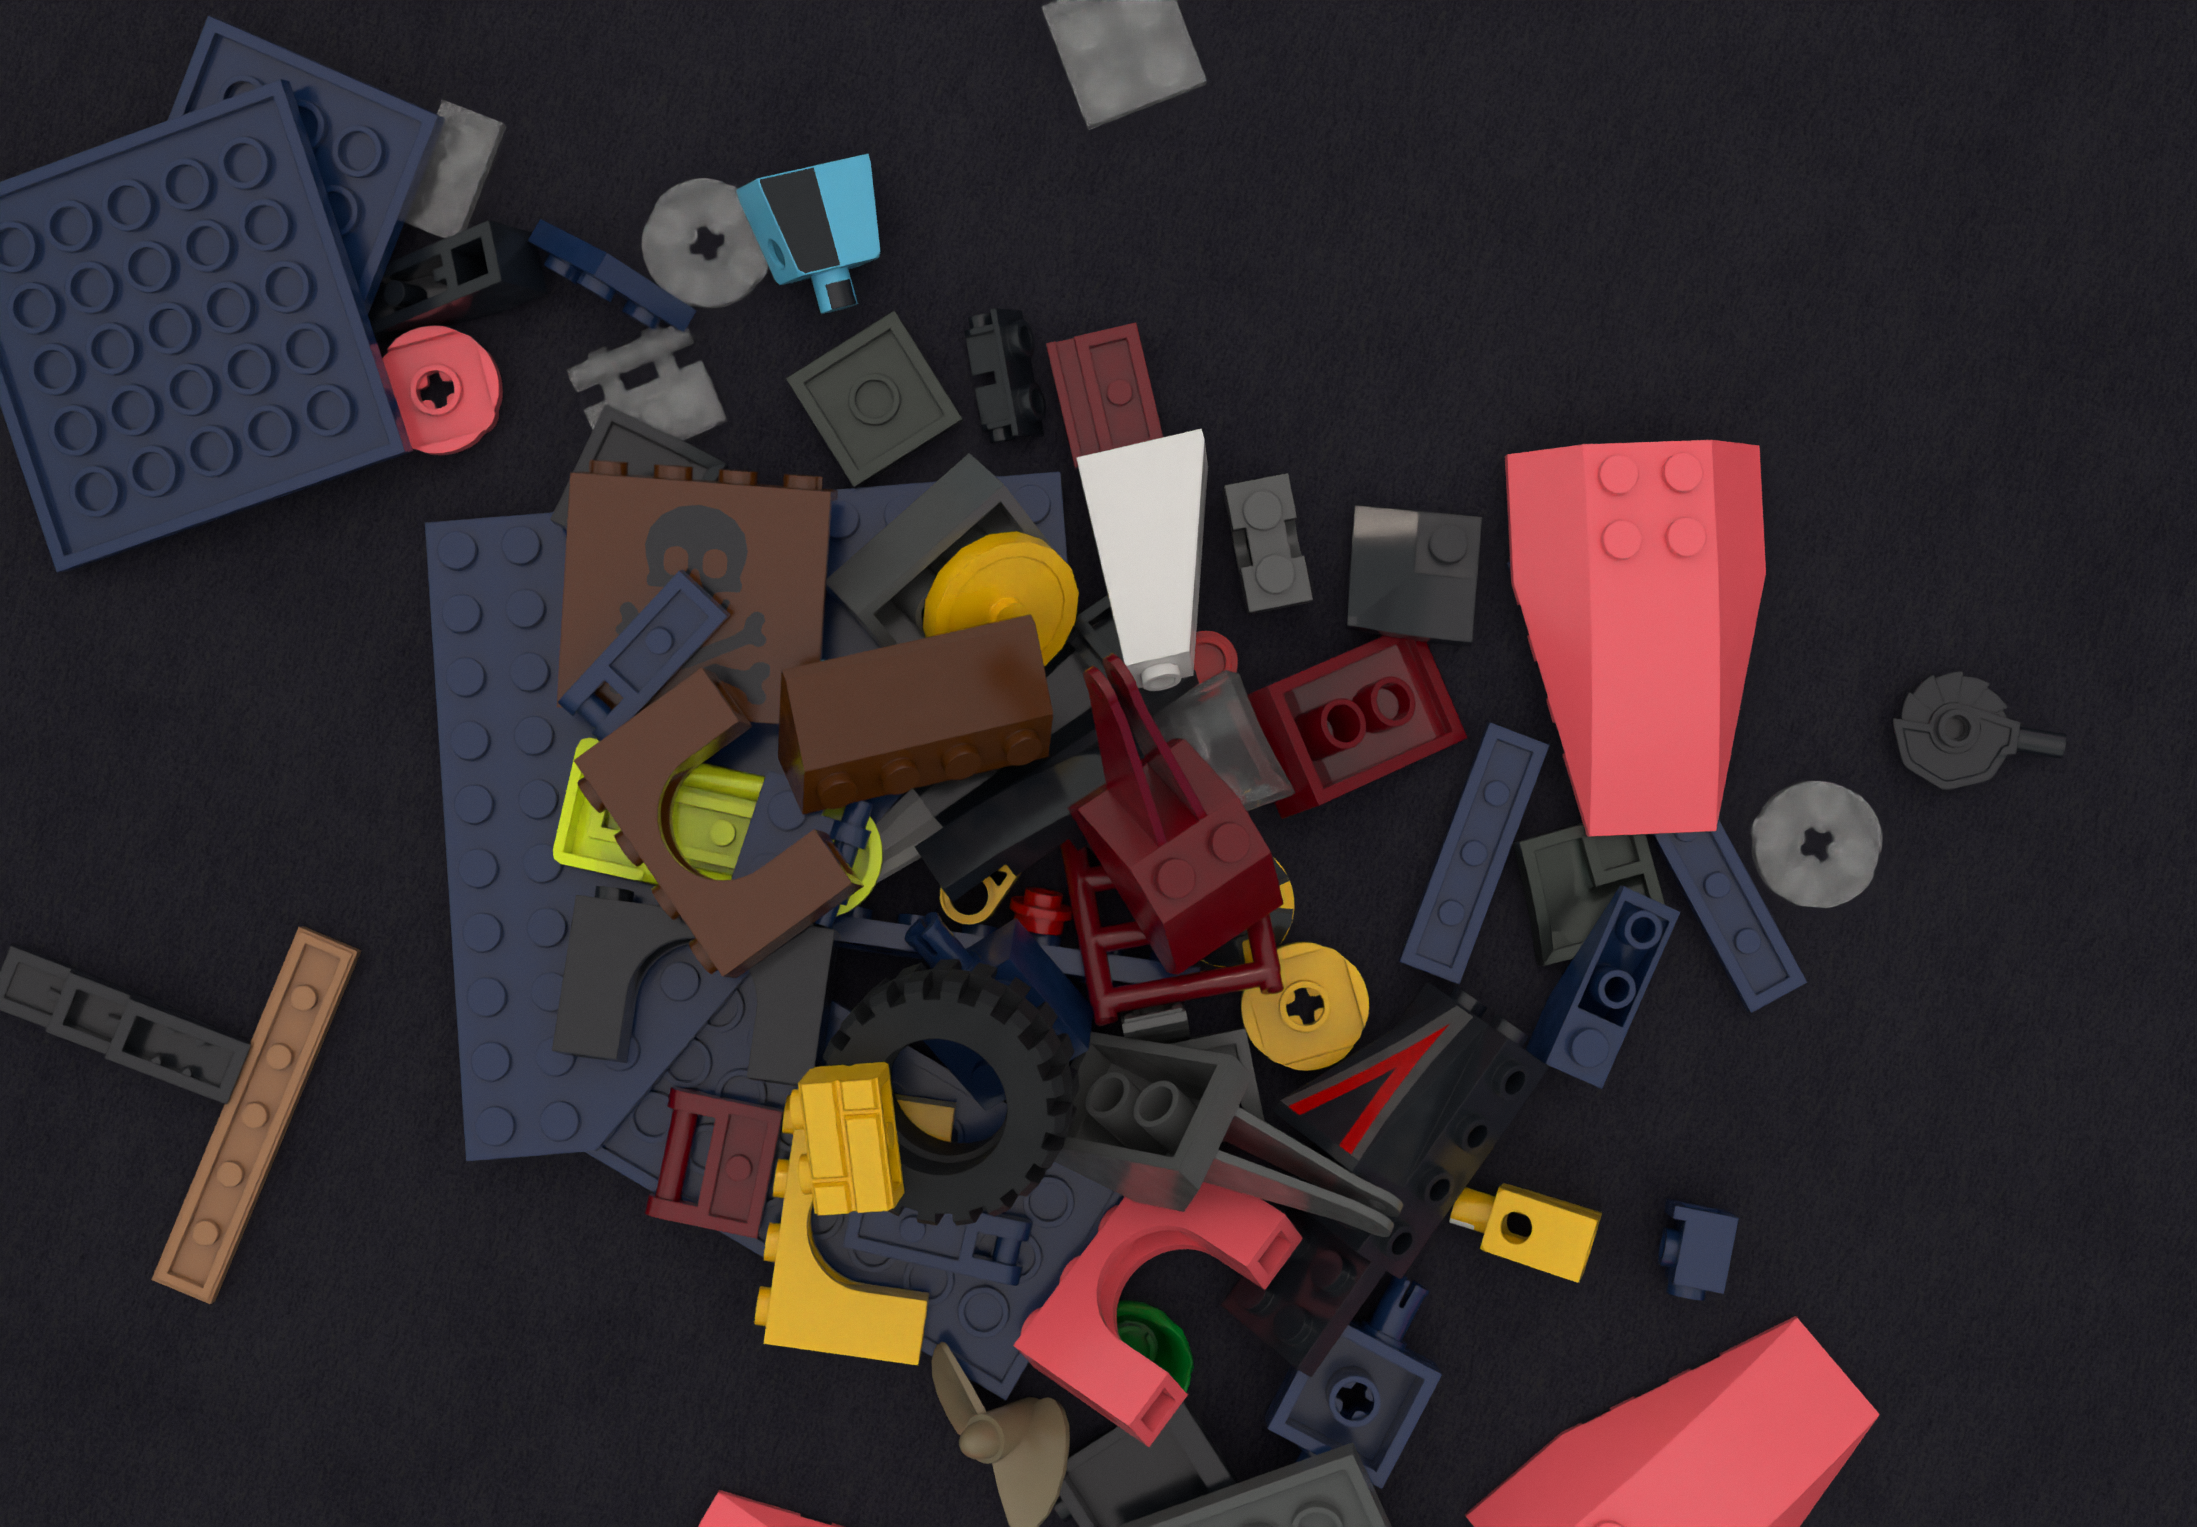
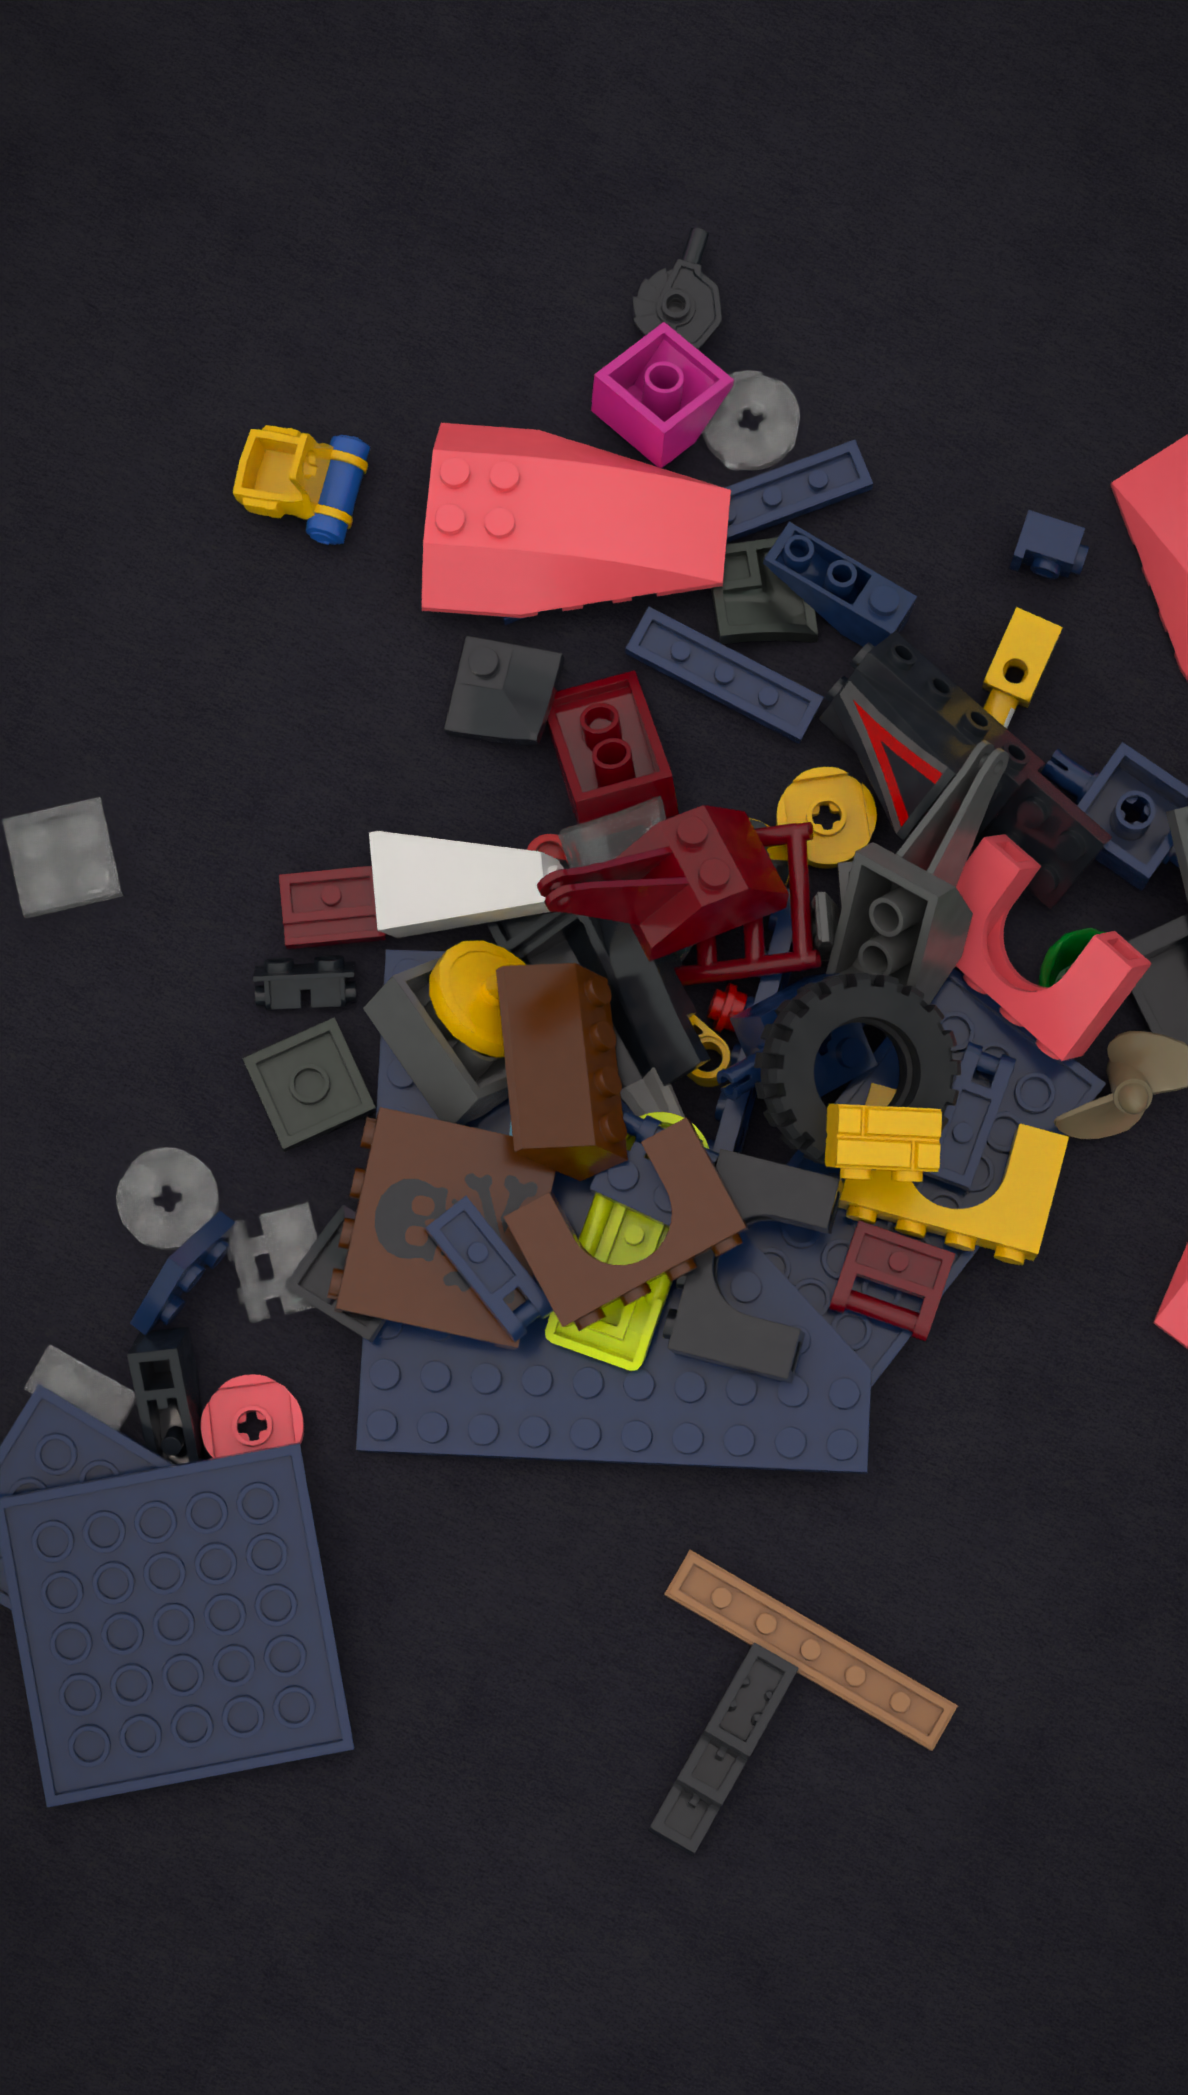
camera: 85 degrees left, 10 degrees down
medium azure torso [736,154,880,314] -> none
dark grey brick [1223,473,1313,615] -> none
none -> yellow piece [233,425,370,545]
none -> dark pink slope [591,322,734,468]

